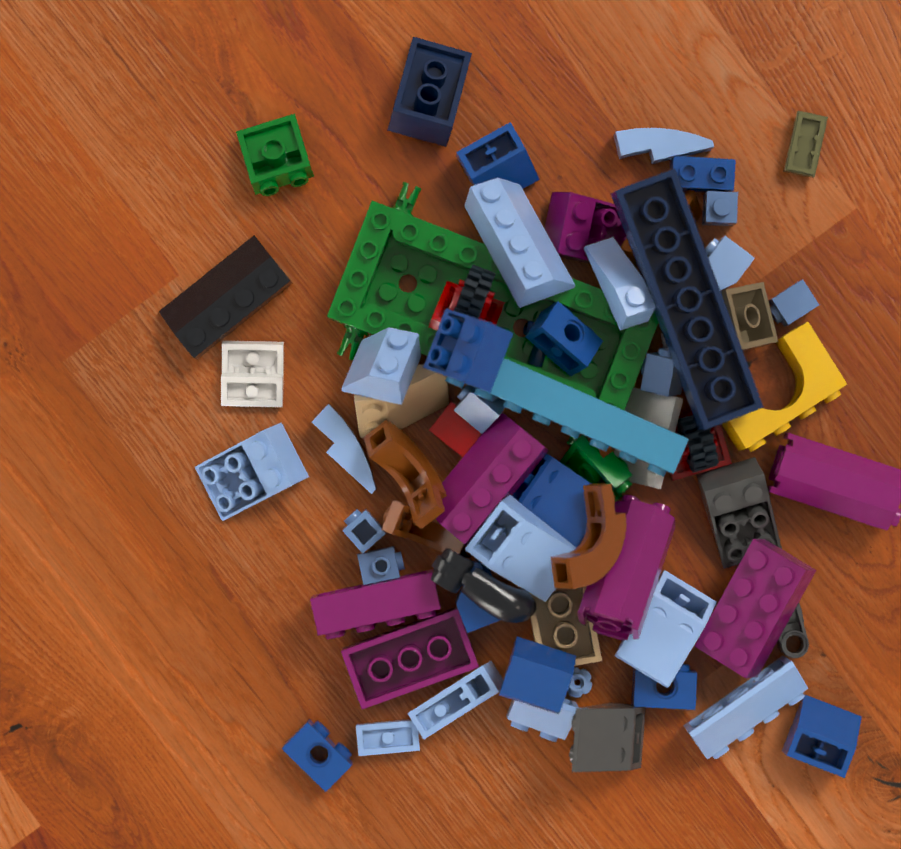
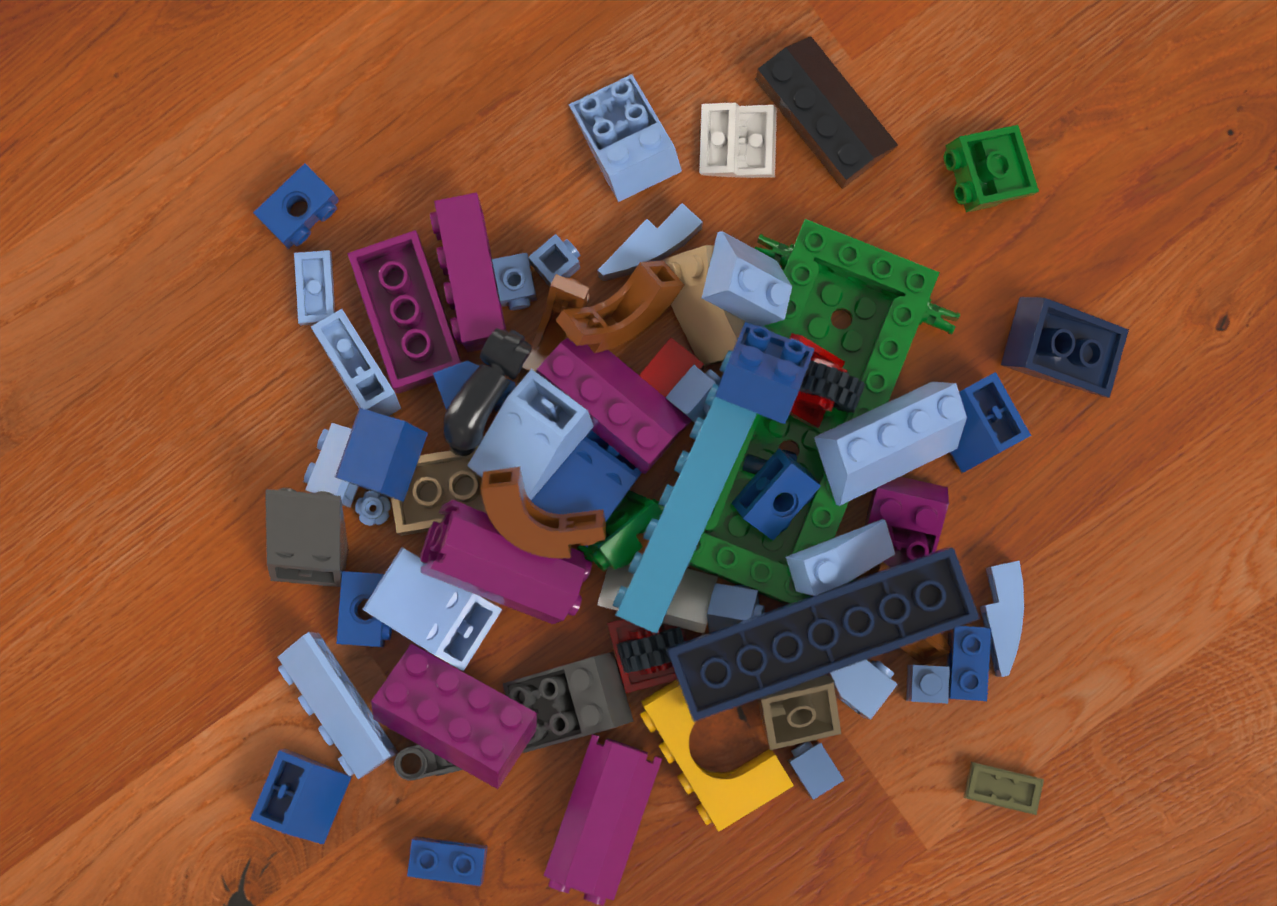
camera: 95 degrees right, 5 degrees down
none -> blue brick [407,837,488,886]

